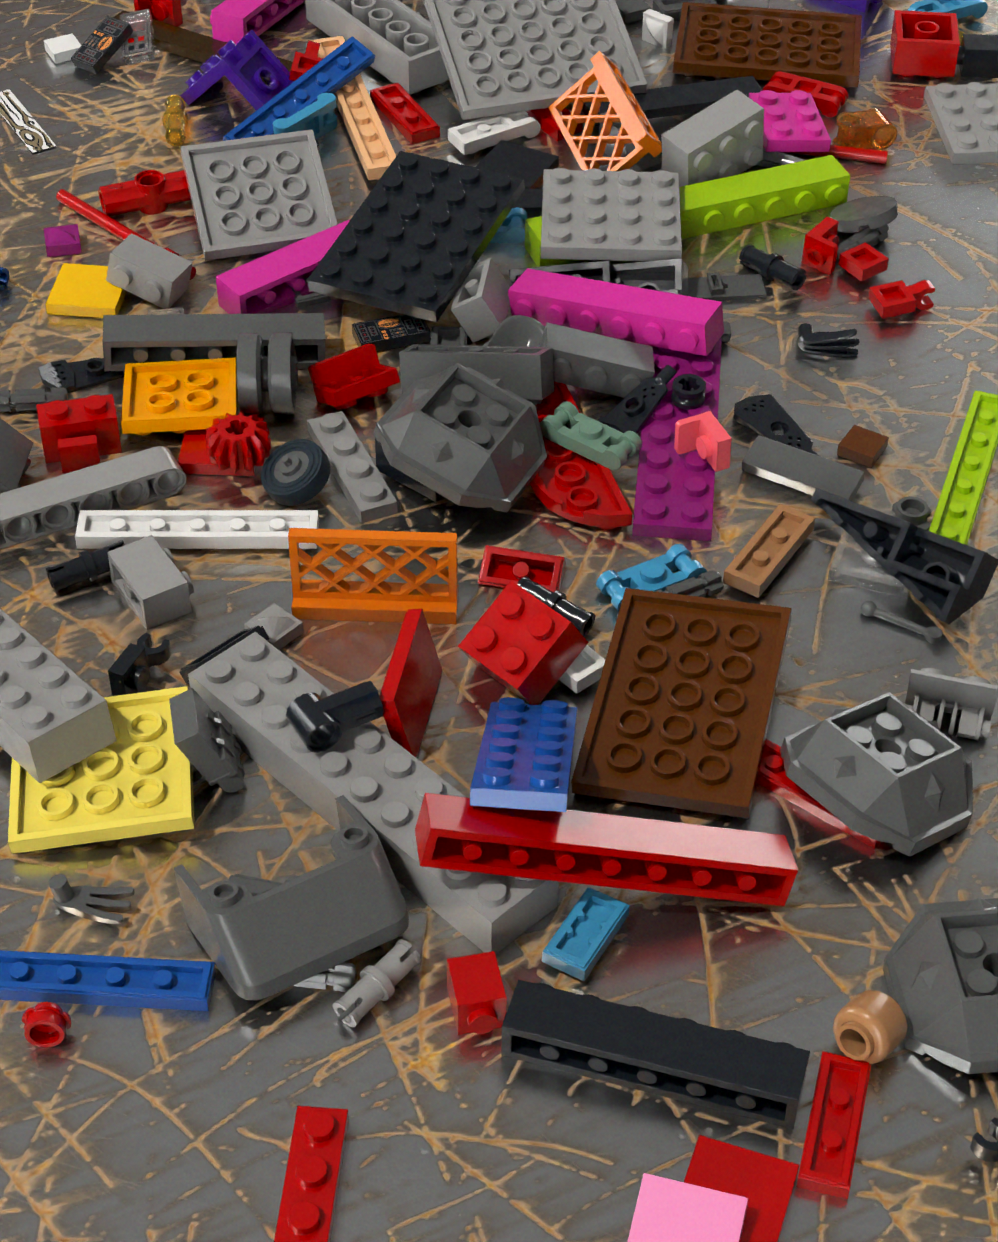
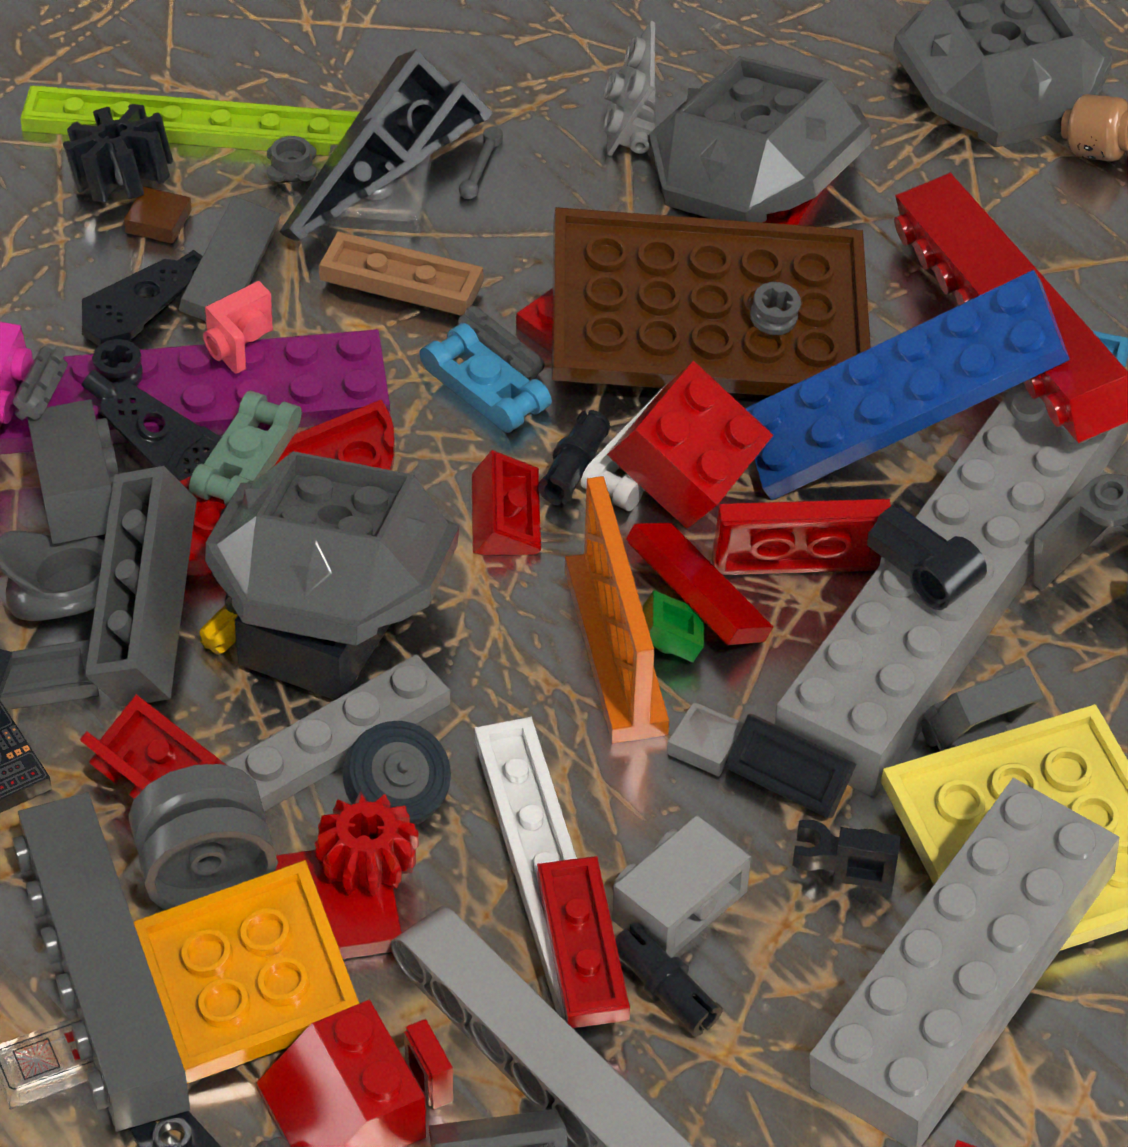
camera: 105 degrees left, 5 degrees up
none -> dark grey axle [12,346,68,420]
none -> black gear [63,104,174,202]
none -> red tile [537,856,630,1028]
none -> red tile [626,523,774,645]
none -> green plate [643,590,704,662]
none -> dark grey bush [750,282,801,335]

